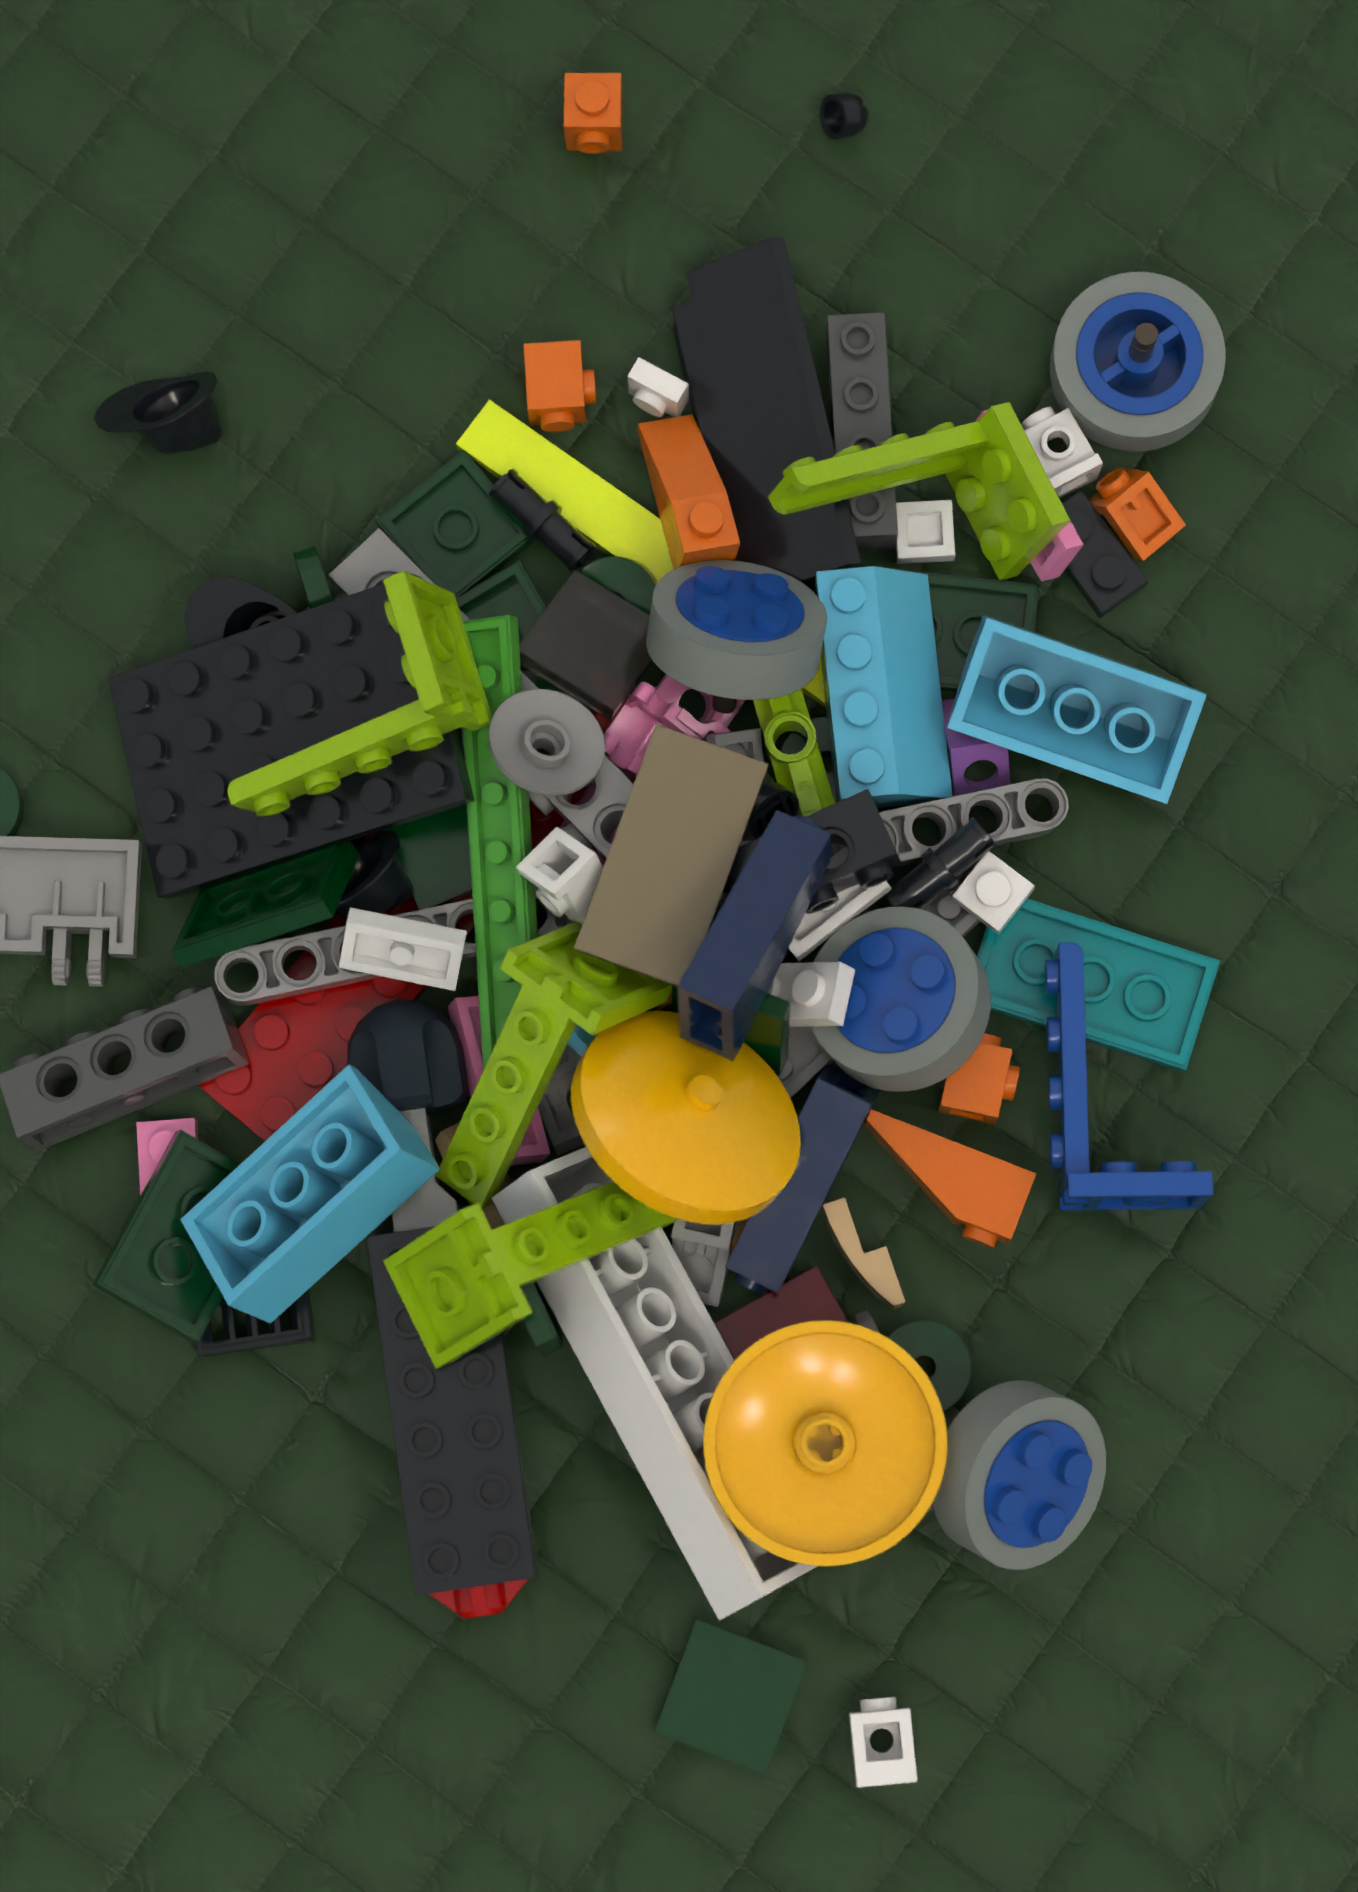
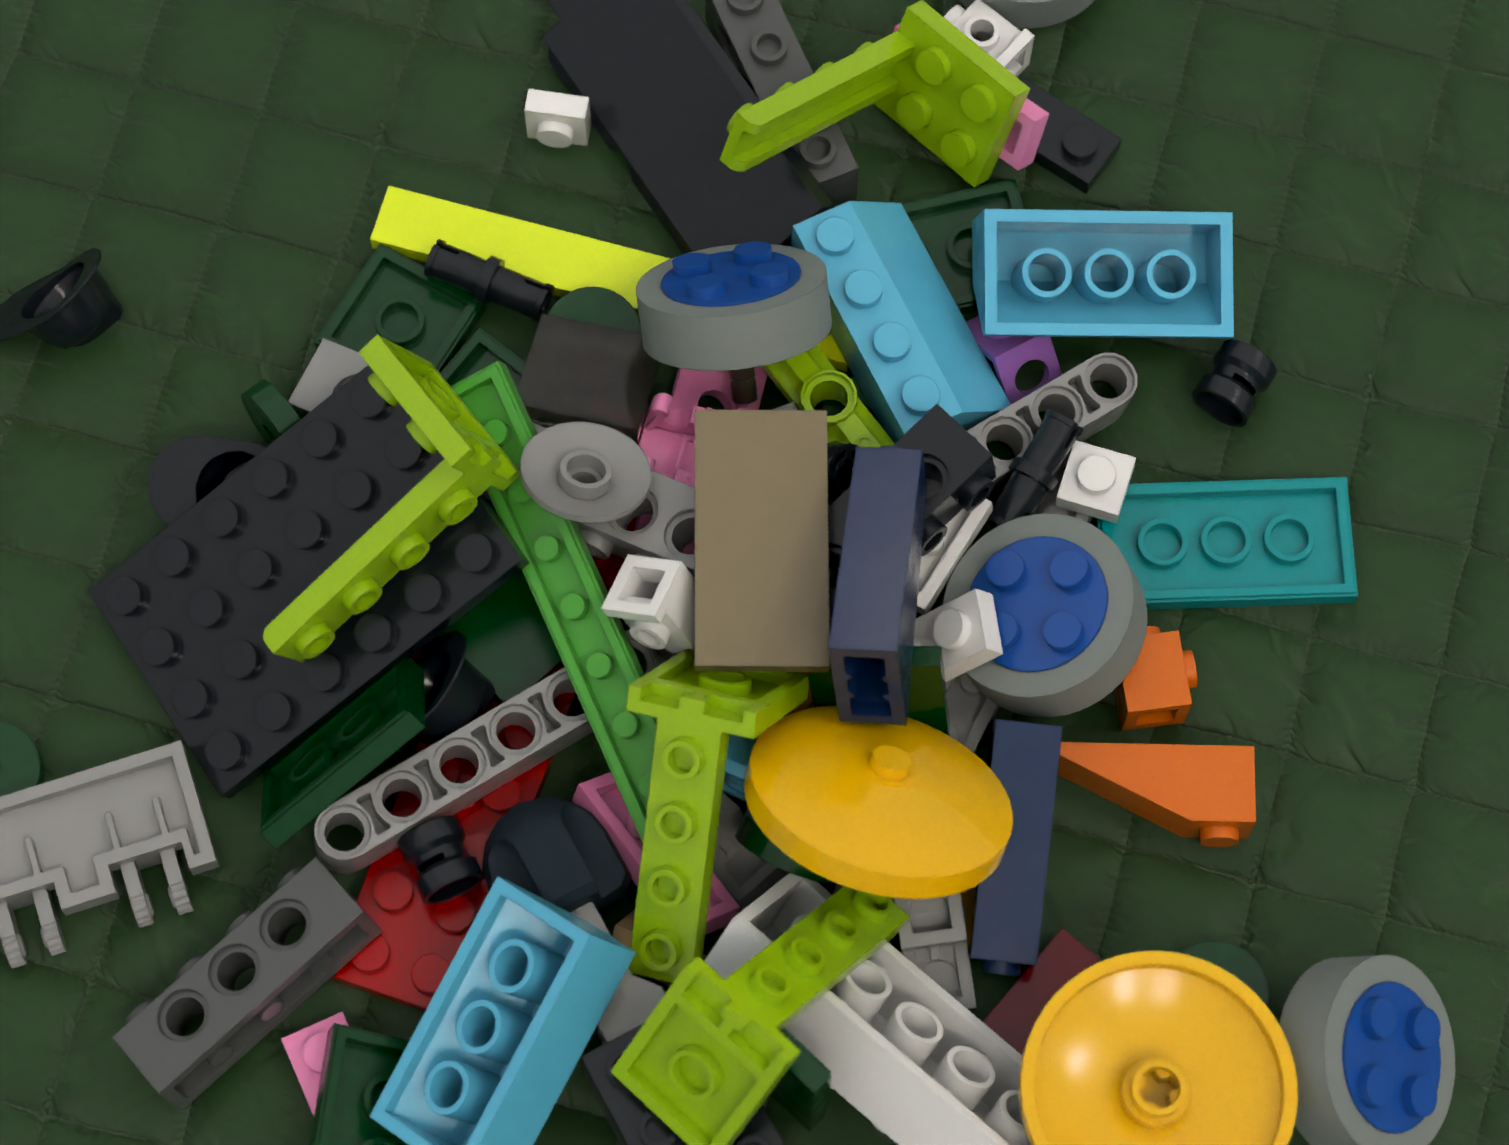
camera: 25 degrees left, 10 degrees down
white plate [339,907,467,991] -> none
orange brick [524,340,596,432] -> none
orange slope [637,414,740,570] -> none
tan slope [821,1197,905,1310] -> none
white plate [896,500,955,564] -> none
blue bracket [1045,942,1213,1211] -> none
orange bracket [1088,468,1186,561] -> none
none -> black wheel [398,815,484,905]
none -> black wheel [1192,339,1277,427]

